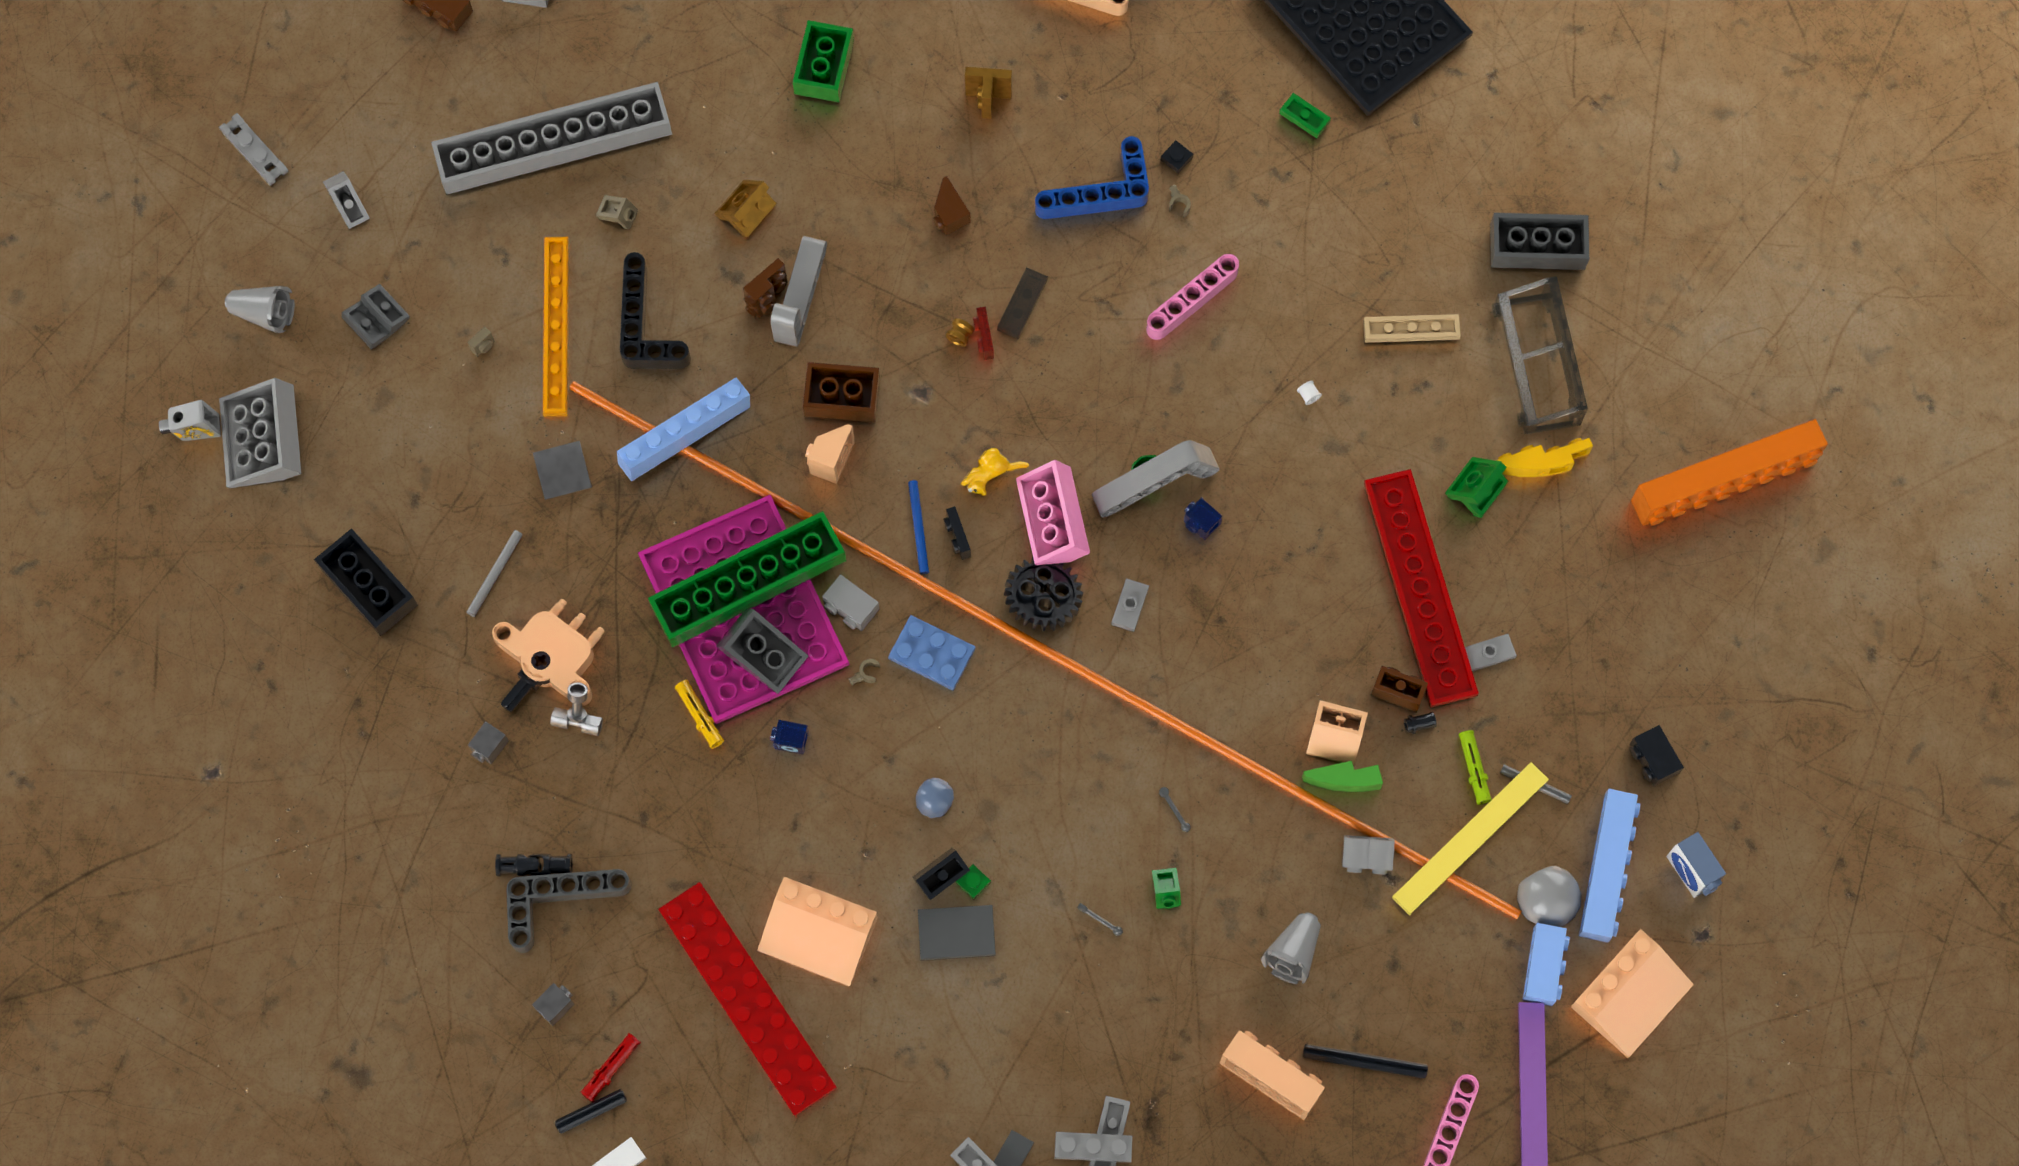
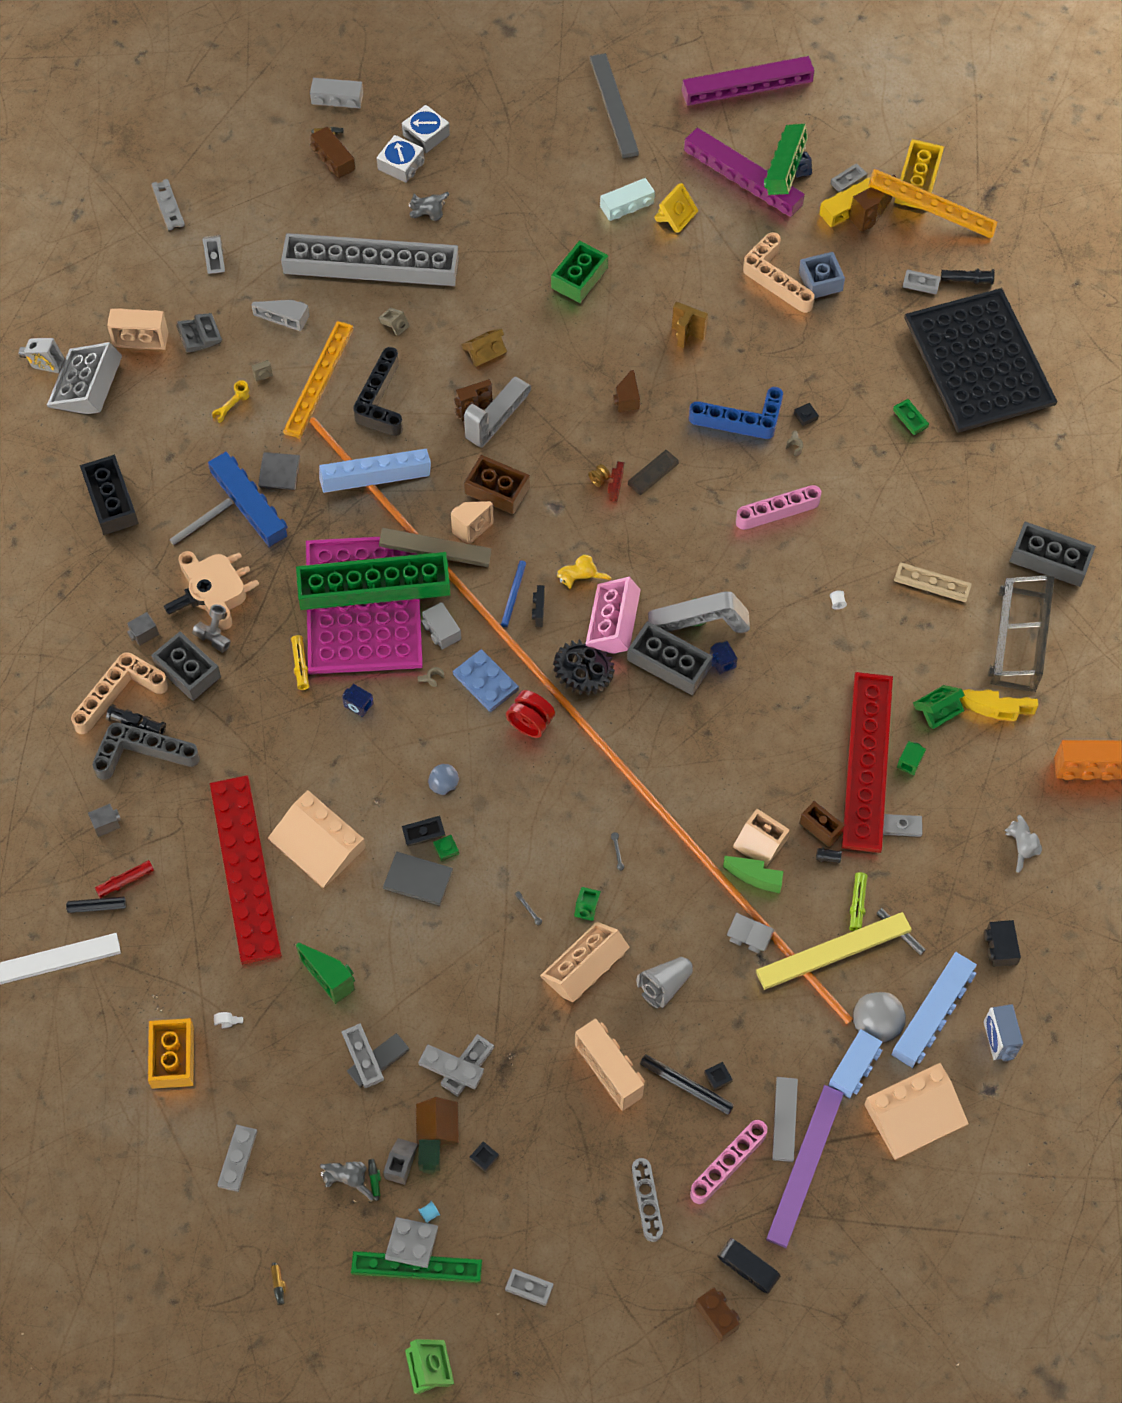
camera: 20 degrees right, 10 degrees down
light grey cone [225,286,295,333] -> none
dark grey slope [716,608,808,694] -> none
light grey plate [1111,578,1149,632] -> none
none -> light nougat beam [71,653,169,734]
none -> light nougat brick [107,308,168,350]
none -> dark grey brick [151,632,221,701]
none -> blue brick [208,452,288,547]
none -> yellow brick [212,380,249,423]
none -> light grey slope [251,300,310,331]
none -> green slope [296,943,355,1004]
none -> dark tan tile [379,528,492,567]
none -> dark grey animal [409,192,449,221]
none -> red wheel [506,690,555,738]
none -> light nougat slope [540,922,630,1002]
none -> dark grey brick [627,621,713,696]
none -> black plate [704,1062,733,1091]
none -> light grey tile [772,1077,798,1162]
none -> green brick [897,741,926,775]
none -> light grey animal [1005,815,1042,872]

